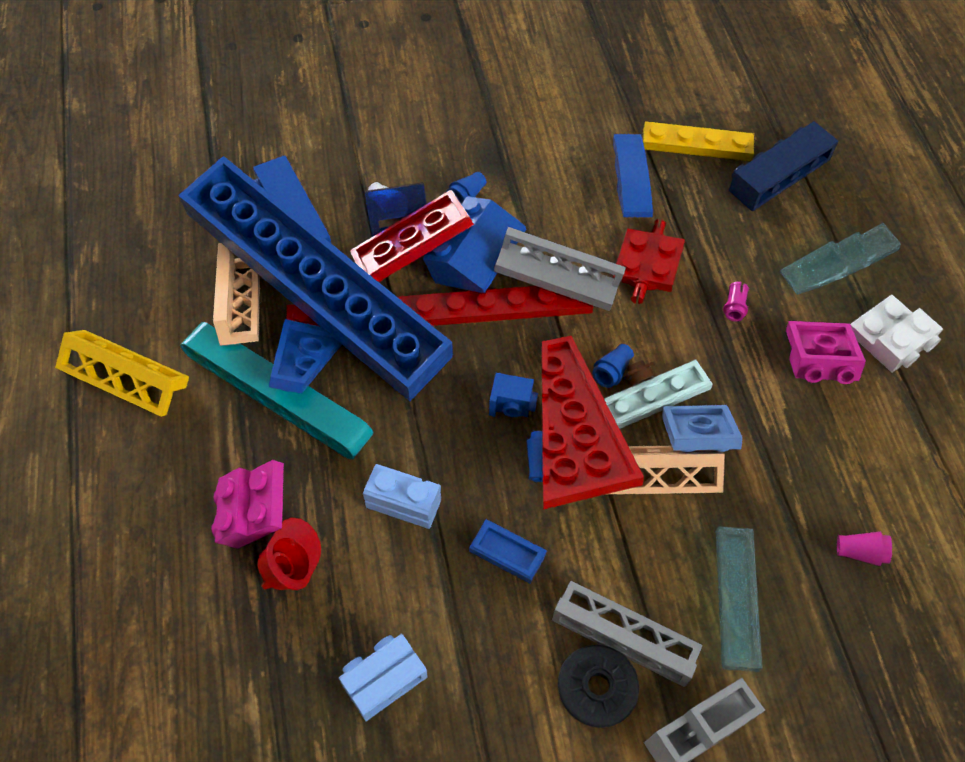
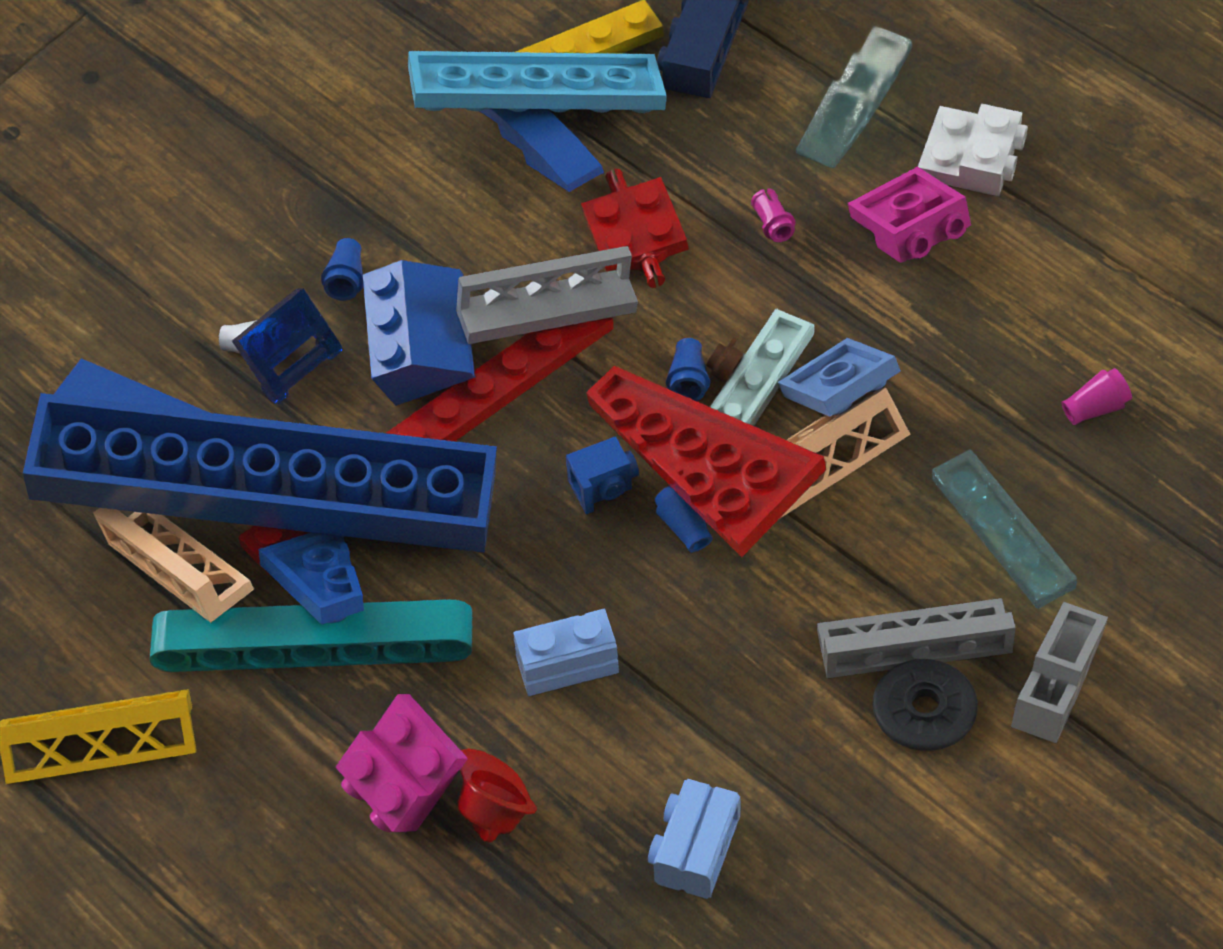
camera: 30 degrees left, 5 degrees down
red tile [350,190,474,282] -> none
blue tile [469,519,547,584] -> none
none -> medium azure plate [408,51,667,113]

